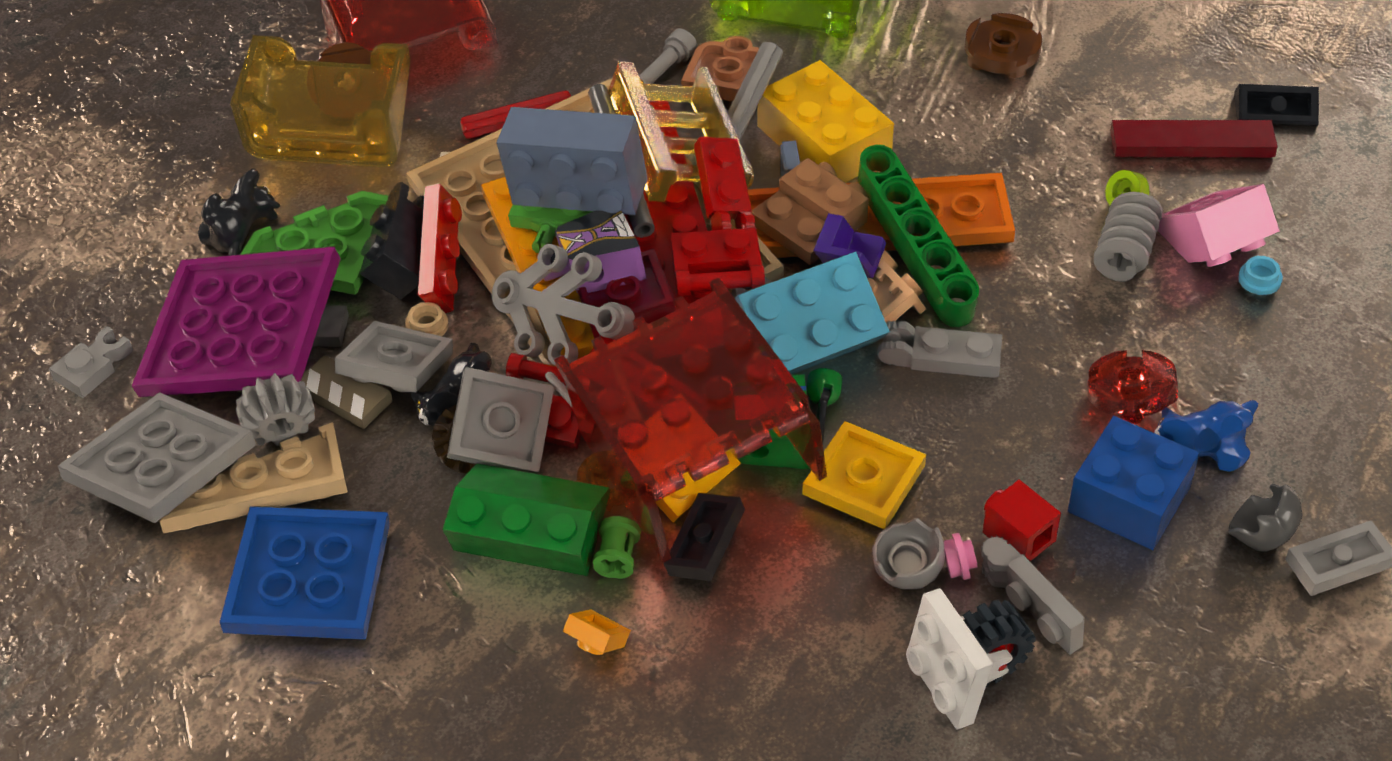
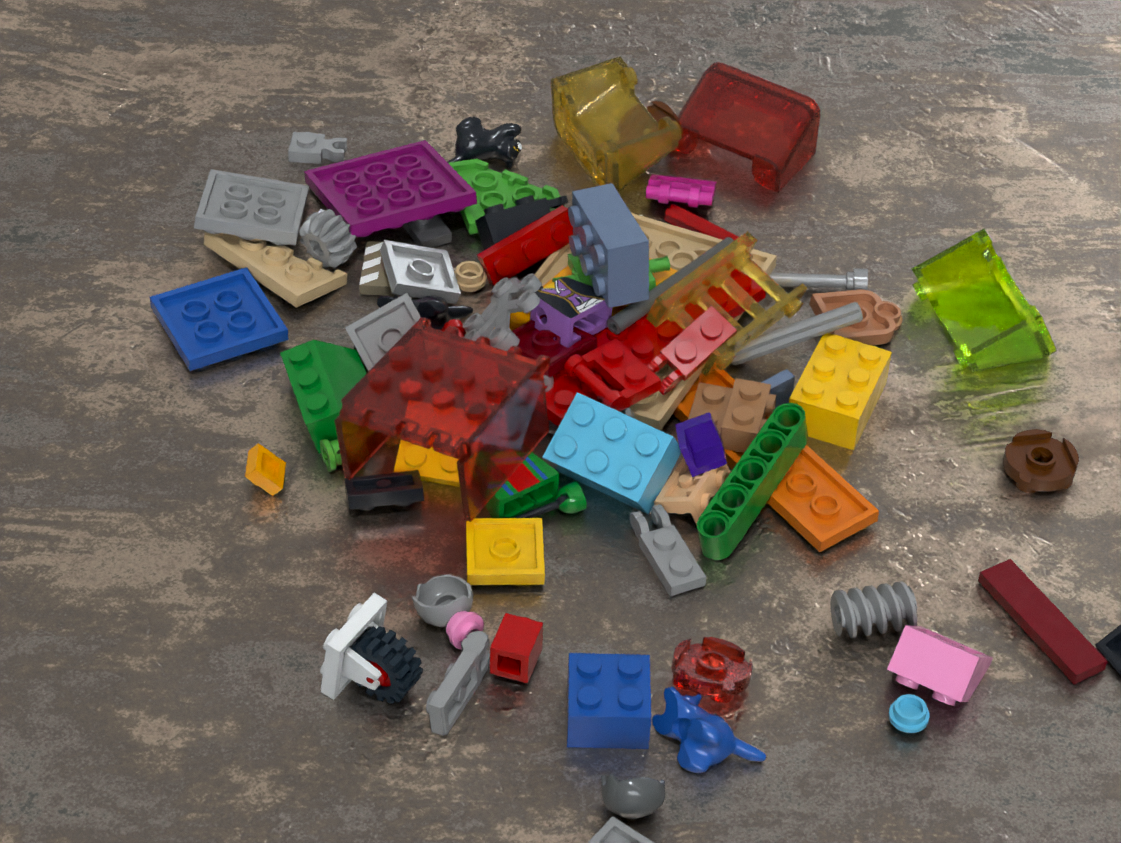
camera: 55 degrees right, 5 degrees down
lime tile [1105,170,1149,205] -> none
none -> dark pink plate [645,174,717,208]

